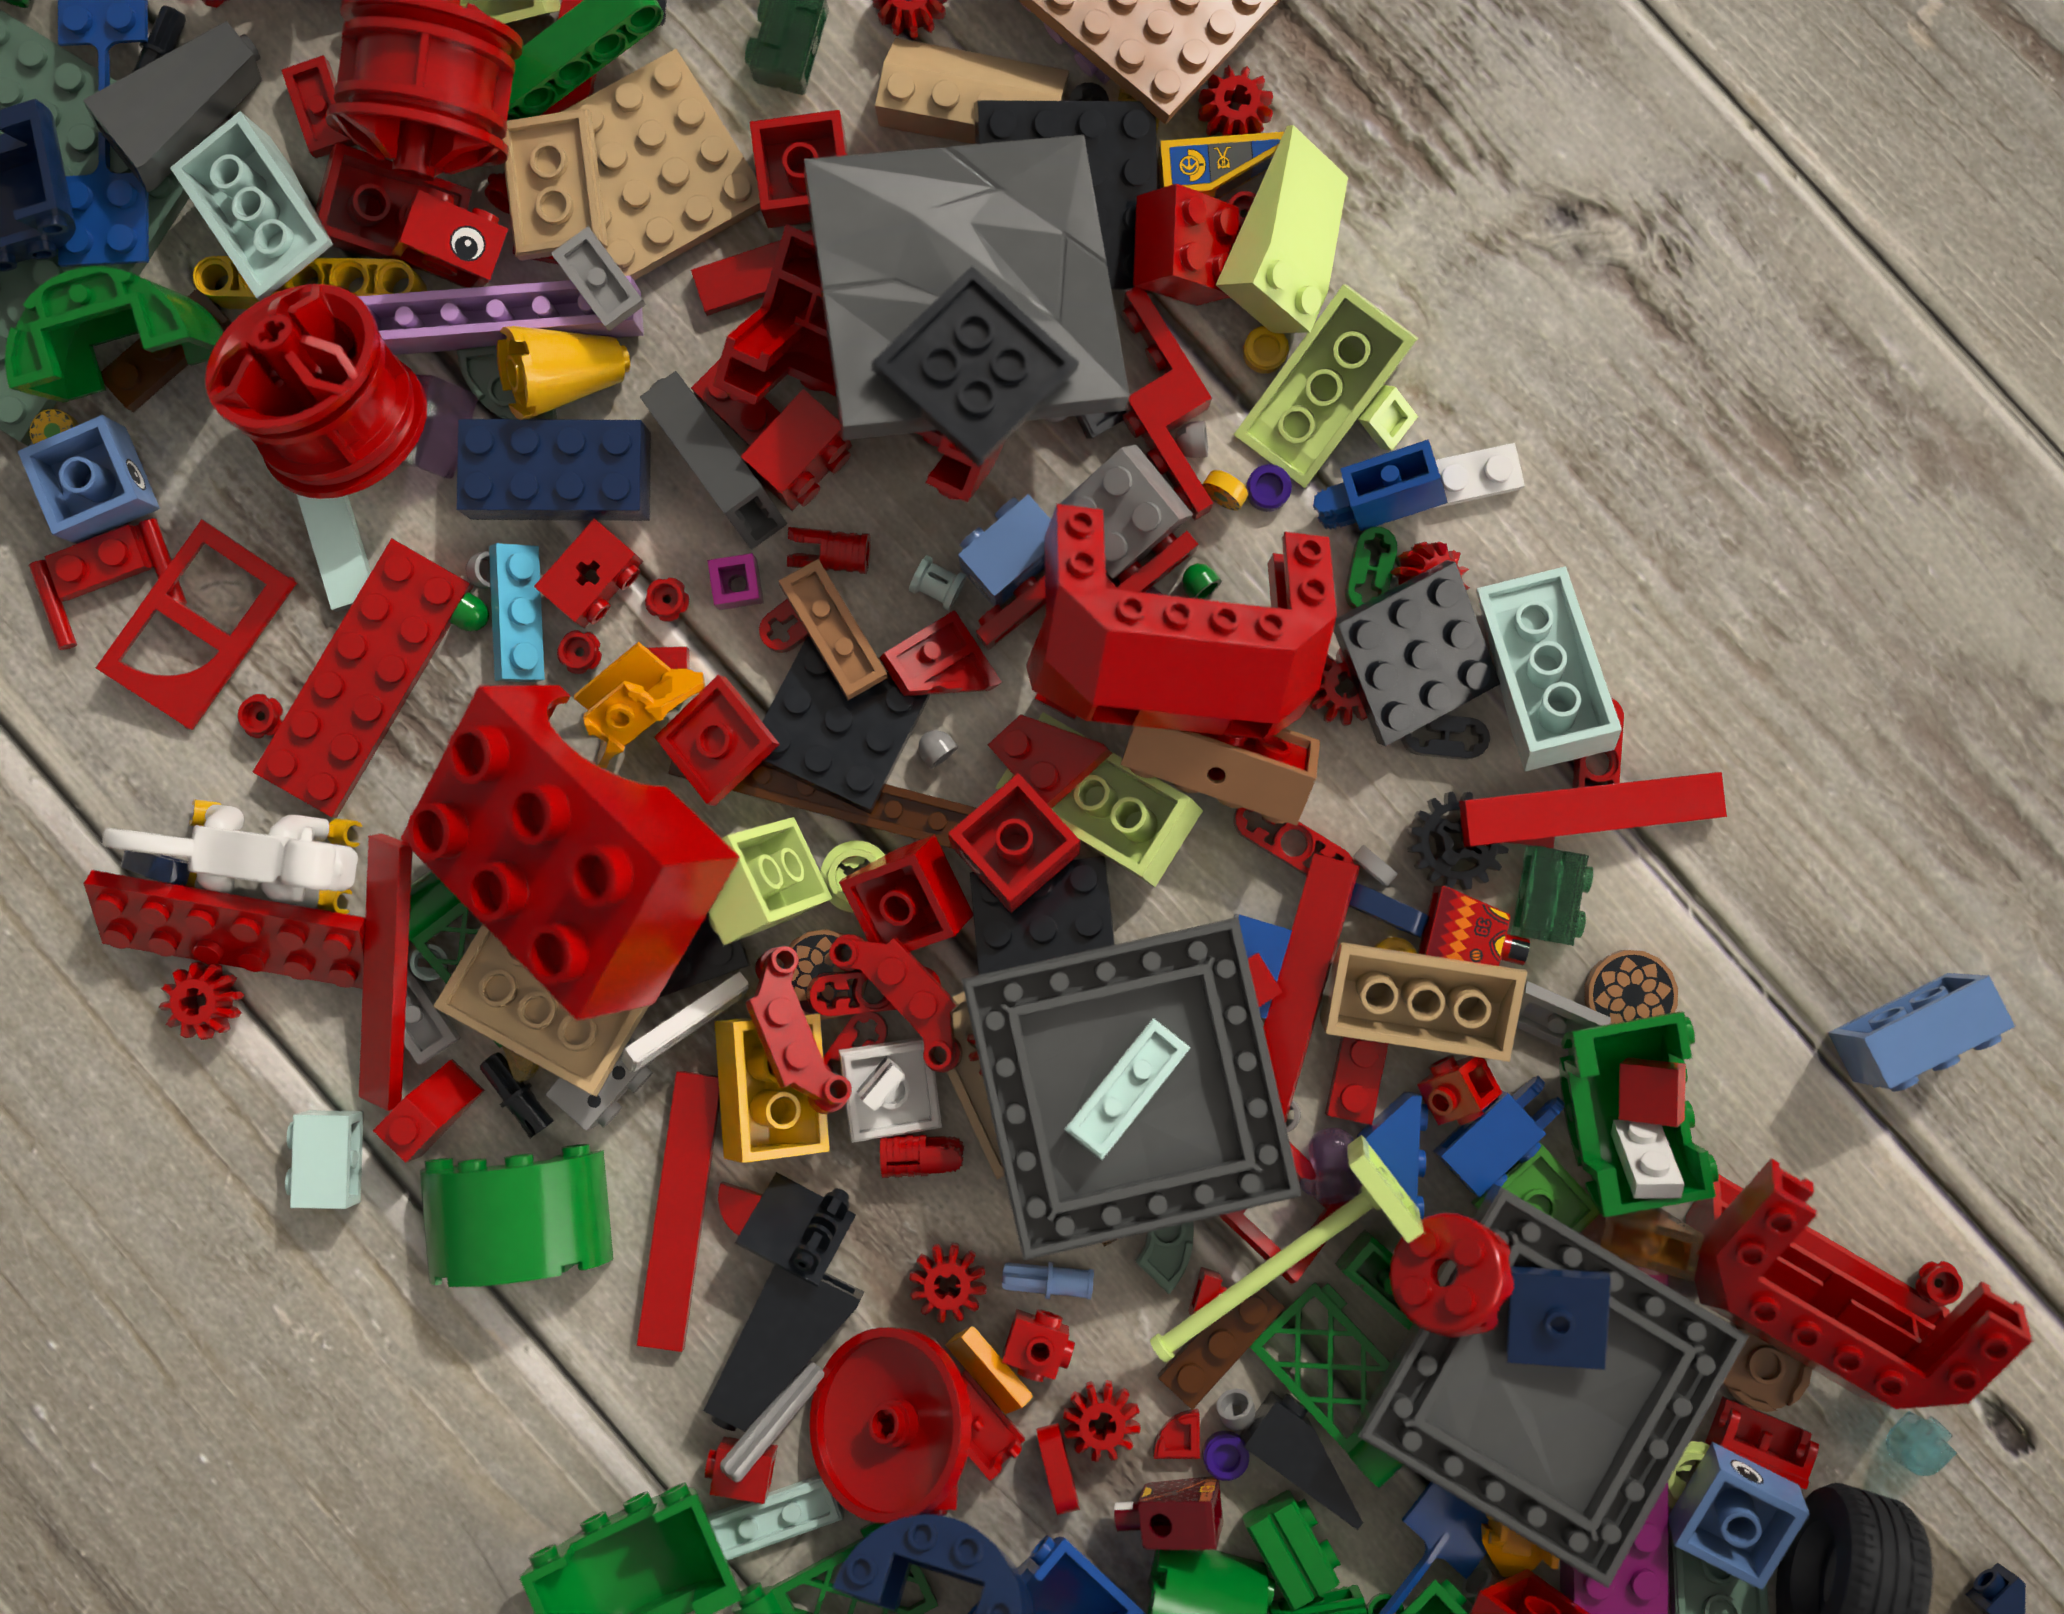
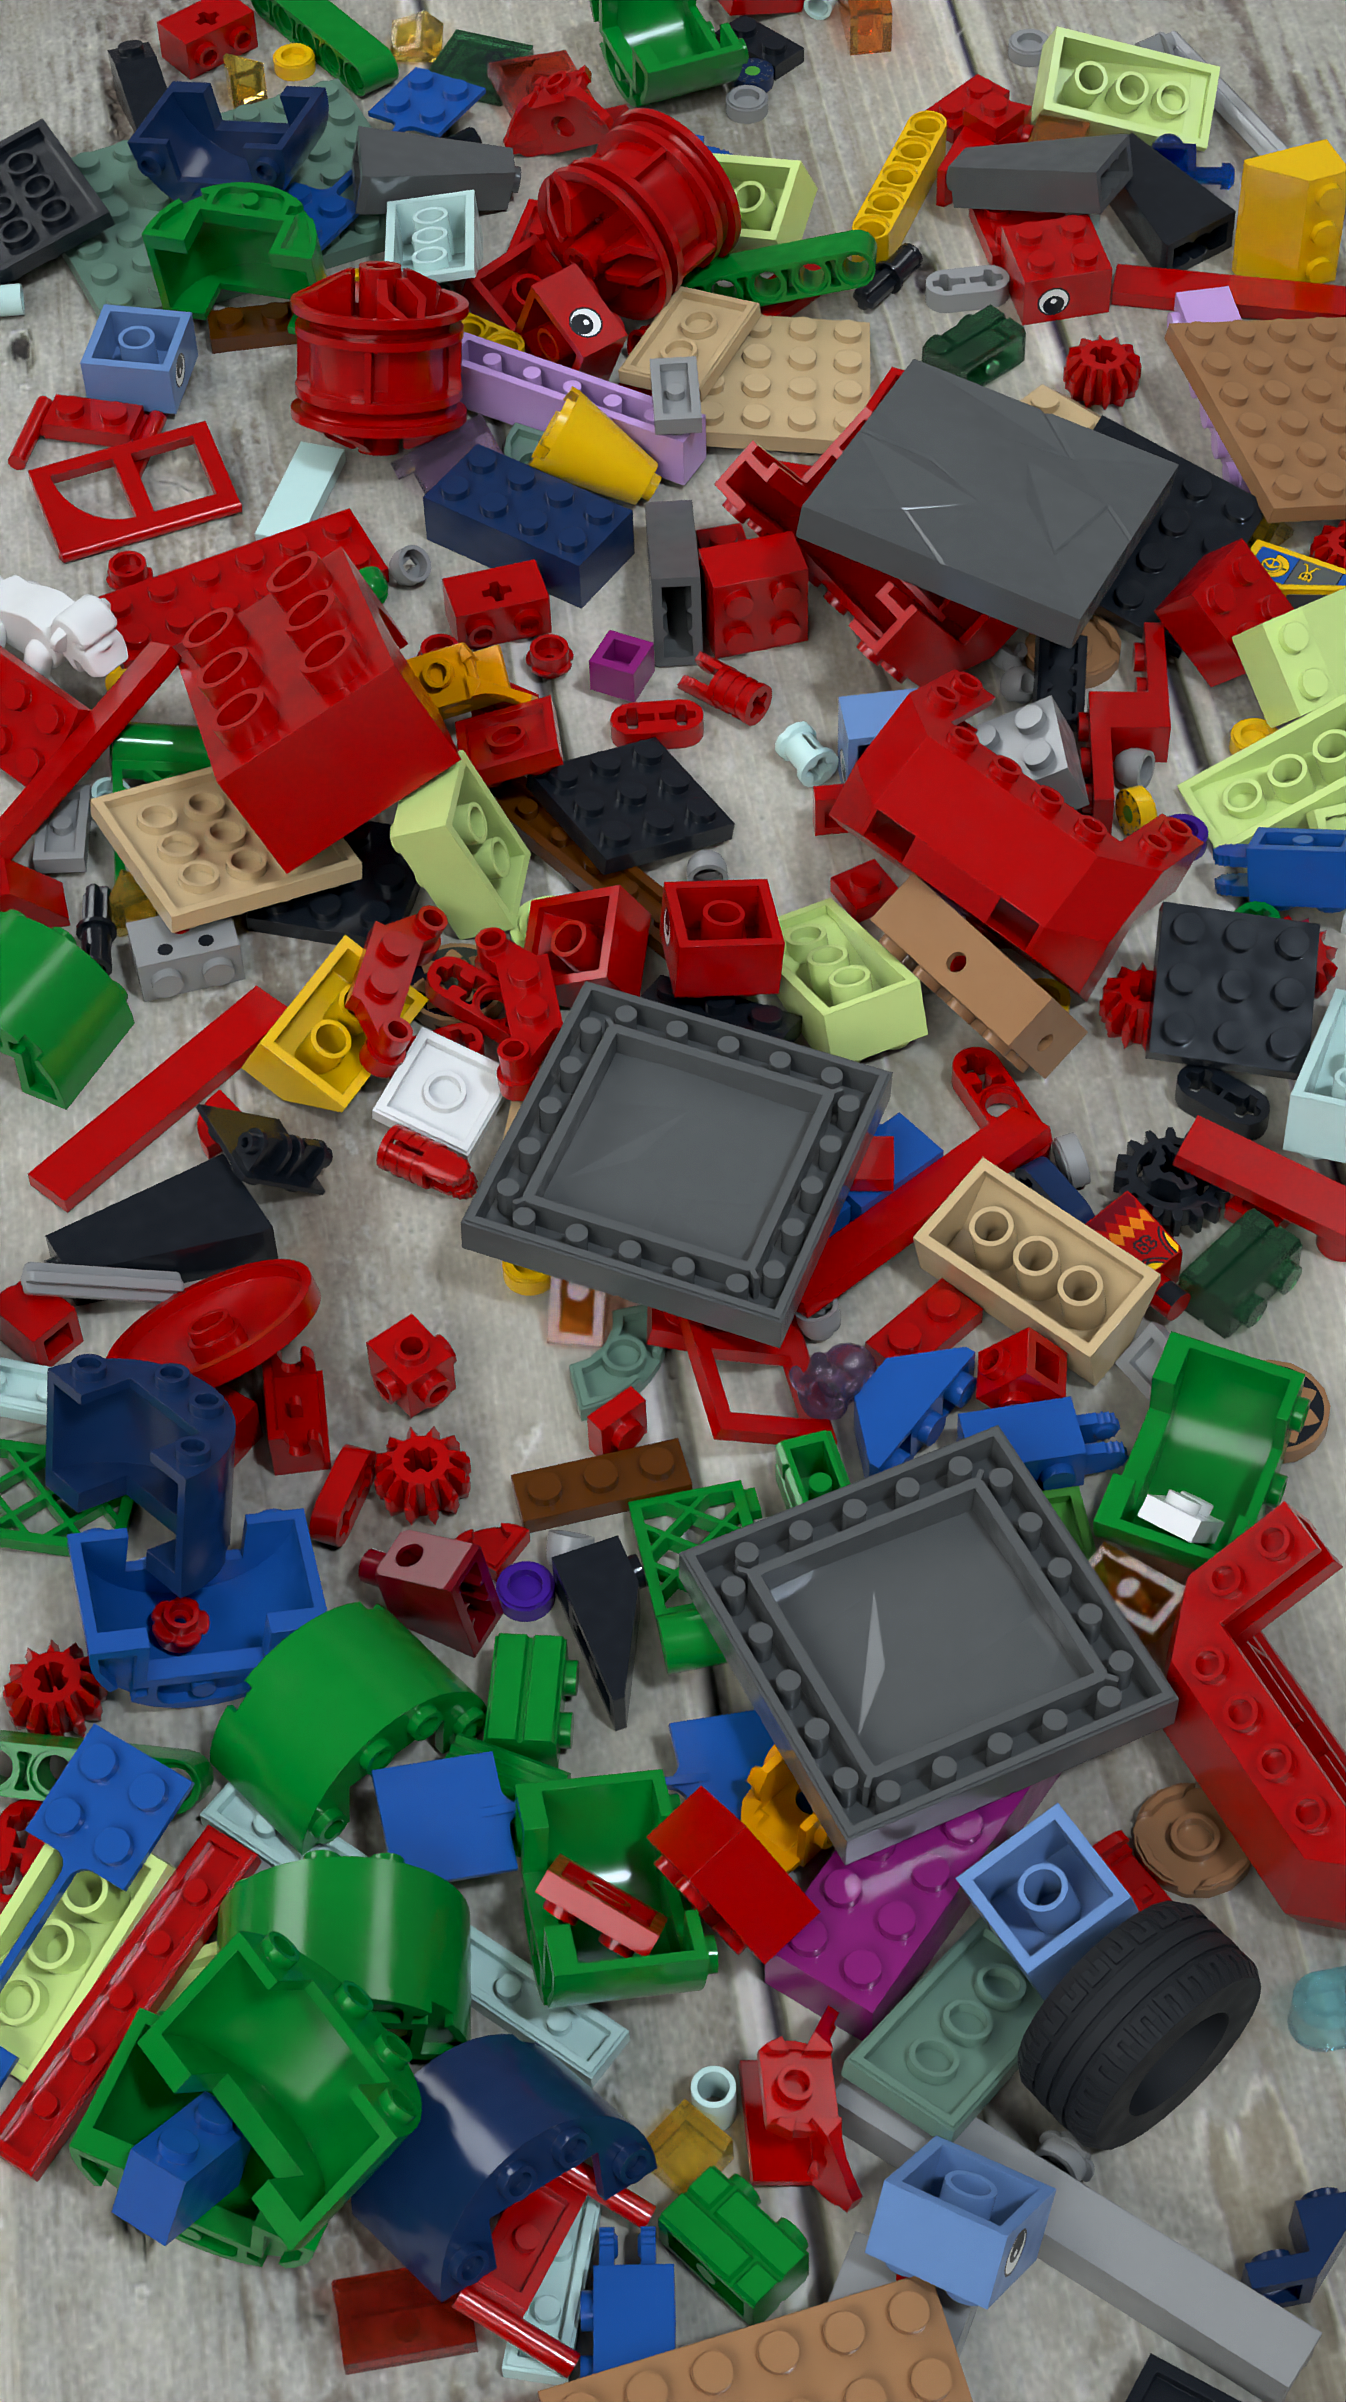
camera: 35 degrees right, 35 degrees down
medium azure plate [489,543,545,682] -> none
white tile [621,972,749,1072] -> none
medium nougat plate [778,559,887,700] -> none
white tile [856,1056,905,1111] -> none
black plate [872,266,1079,467] -> none
red wing [879,610,1002,696] -> none
red gear [909,1243,987,1323] -> none
light orange tile [945,1326,1033,1414] -> none
red wing [987,714,1112,809] -> none
light blue axle [1002,1261,1094,1300] -> none
light aqua tile [1064,1018,1190,1161] -> none
yellowish green tile [1150,1135,1424,1363] -> none
red plate [1390,1213,1514,1338] -> none
dark blue plate [1506,1267,1611,1370] -> none
red piece [1619,1057,1686,1127] -> none

